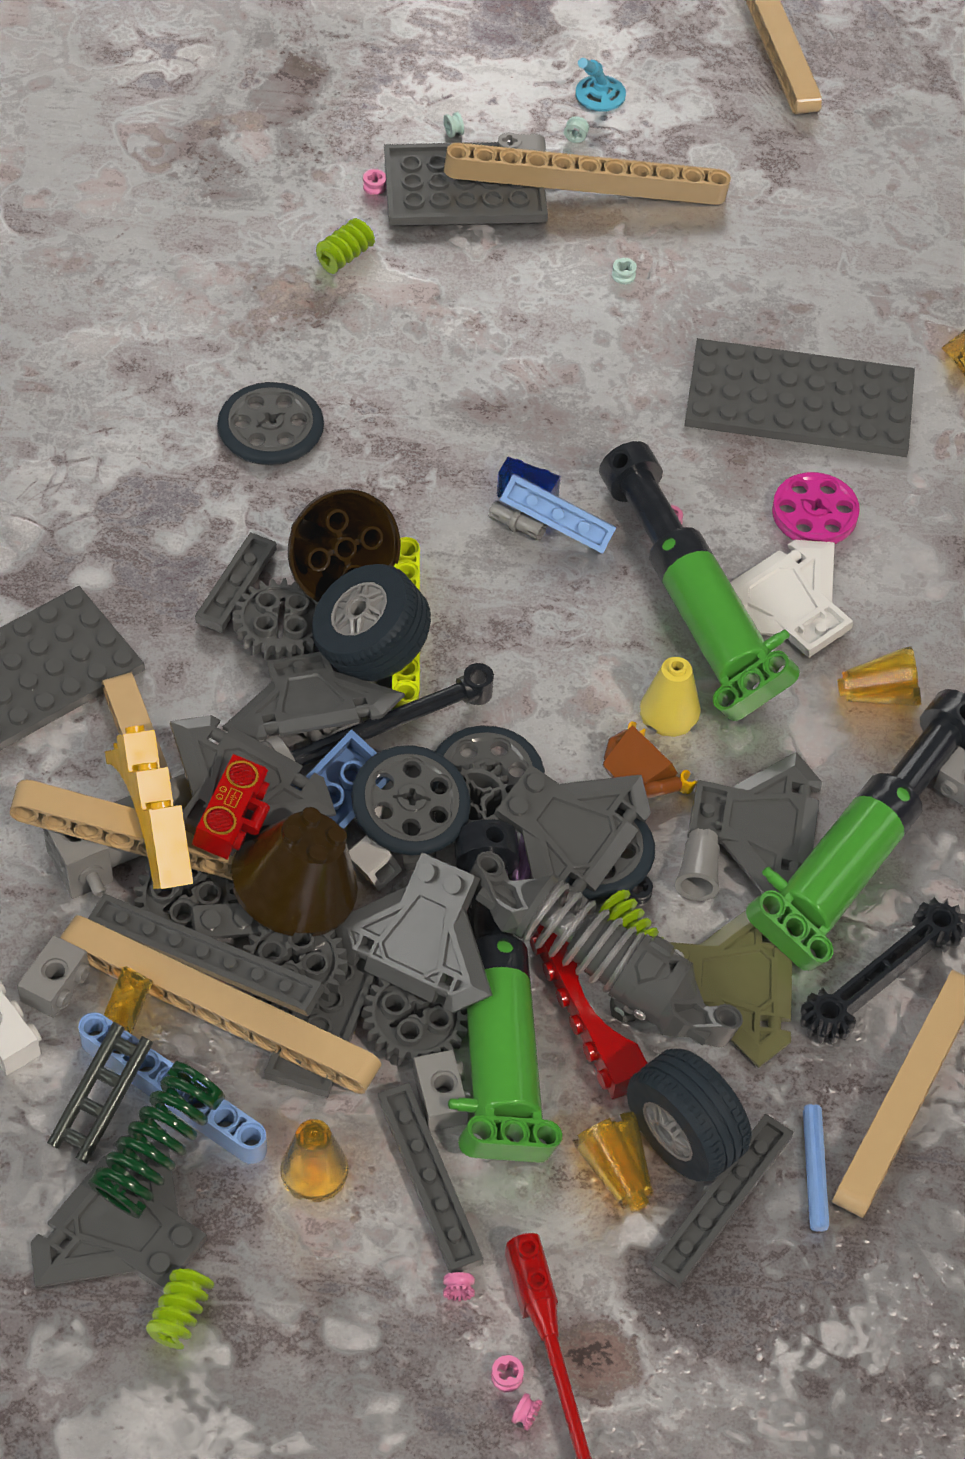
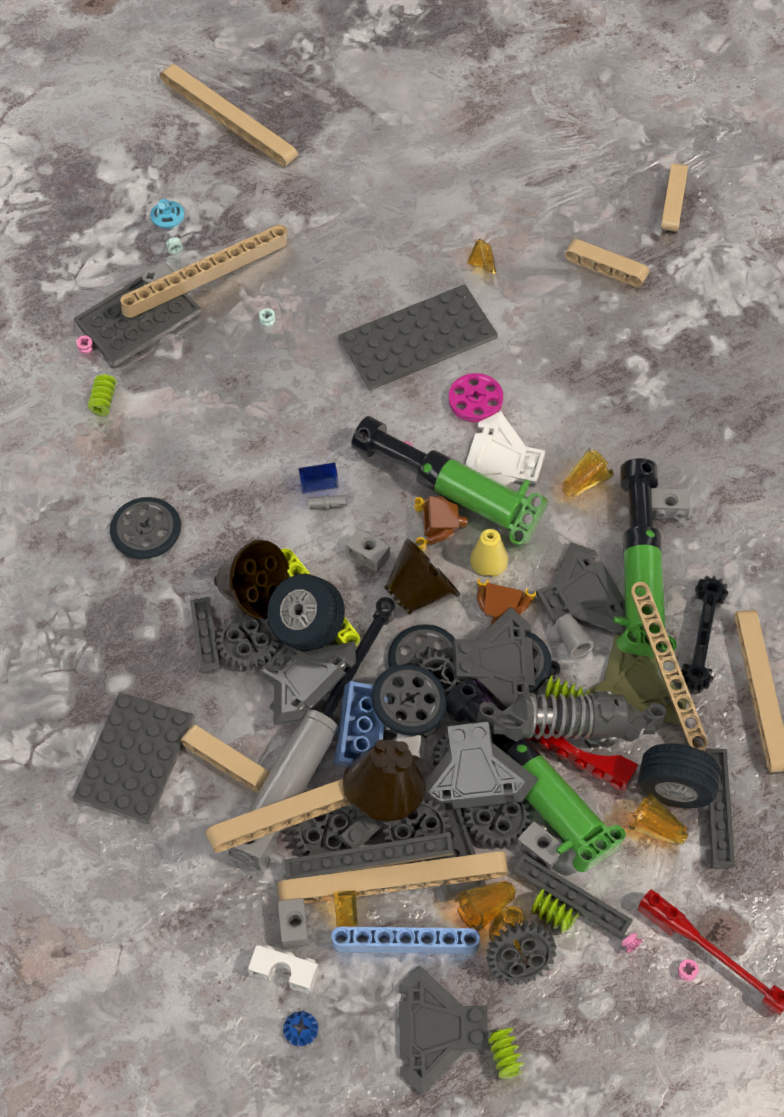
camera: 30 degrees left, 5 degrees up
pearl dark grey bar [47,1022,154,1164] -> none
dark green piece [88,1061,225,1219] -> none
yellow arch [105,725,193,889] -> none
dark grey plate [170,715,336,856] -> none
red piece [192,754,270,860] -> none
light aqua bush [443,112,464,138] -> none
light blue plate [500,474,616,554] -> none
bright pink bush [511,1393,543,1430] -> none
light blue axle [803,1104,830,1232] -> none
none -> light grey brick [345,528,390,572]
none -> dark brown cone [384,538,460,615]
none -> dark orange torso [414,496,468,551]
none -> clear yellow cone [455,881,516,932]
none -> dark grey gear [486,920,557,985]
none -> lime piece [531,889,579,934]
none -> tan beam [631,582,707,751]

